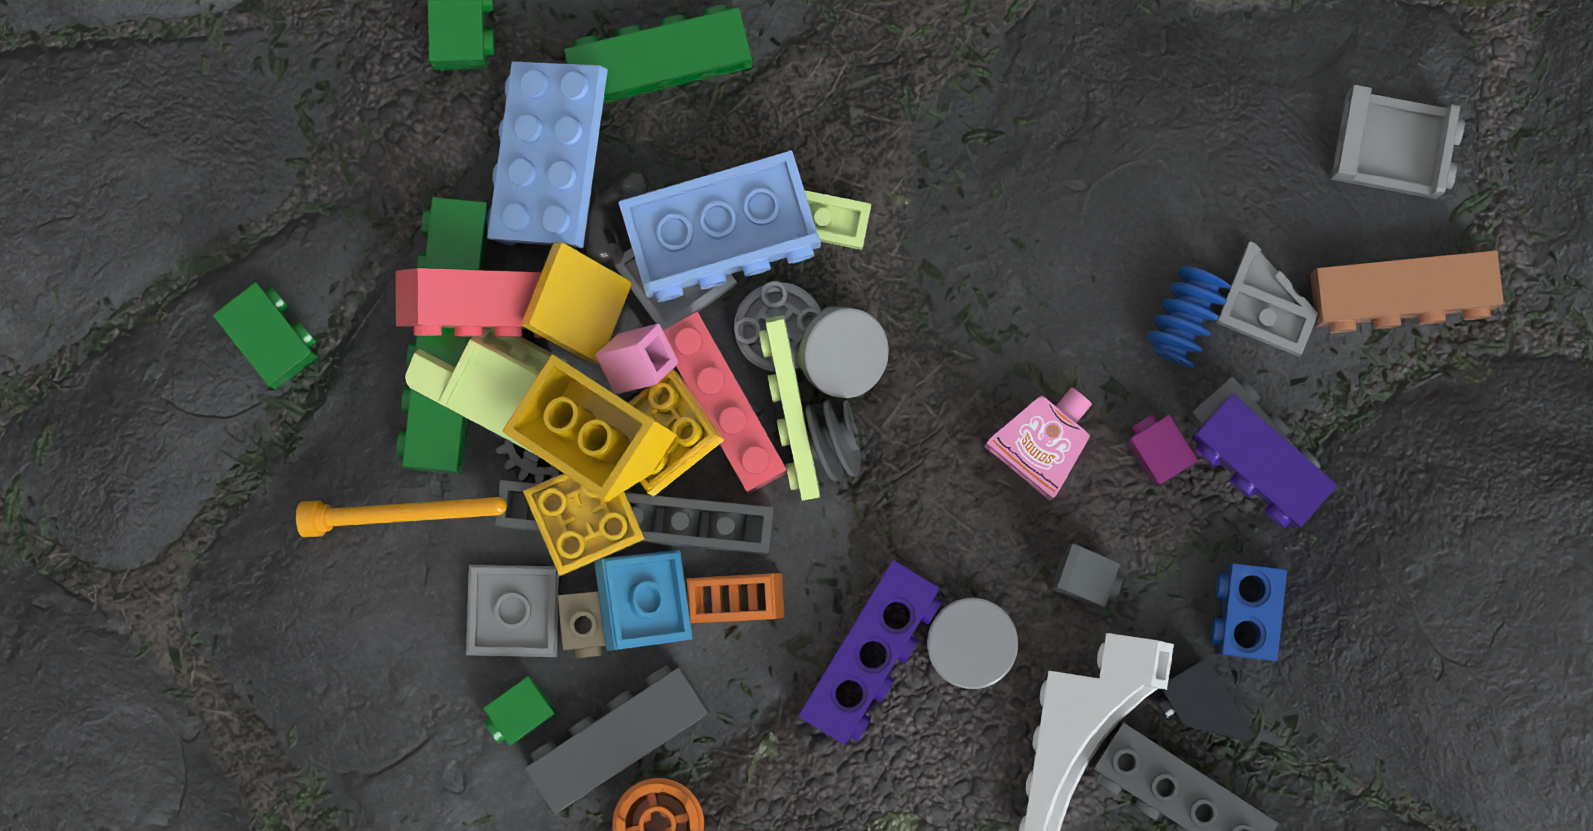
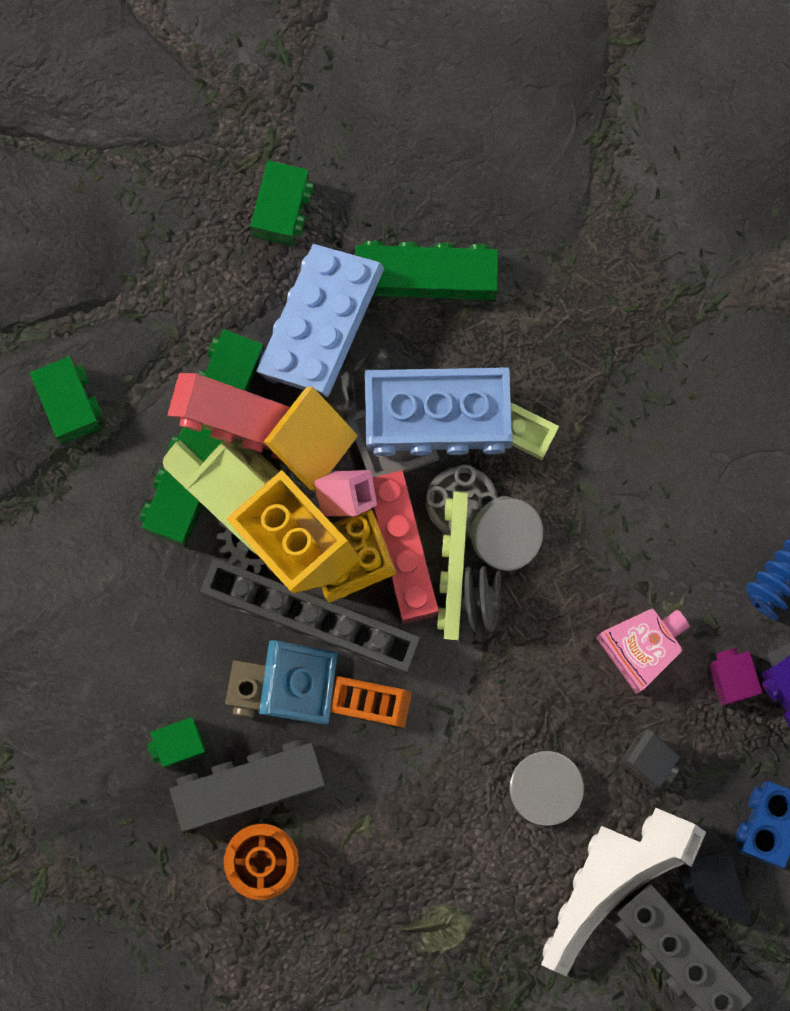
camera: 10 degrees right, 5 degrees down
light orange piece [296,497,507,537] -> none
light grey tile [466,565,560,657] -> none
yellow tile [523,473,645,576] -> none
dark purple brick [798,560,942,745] -> none

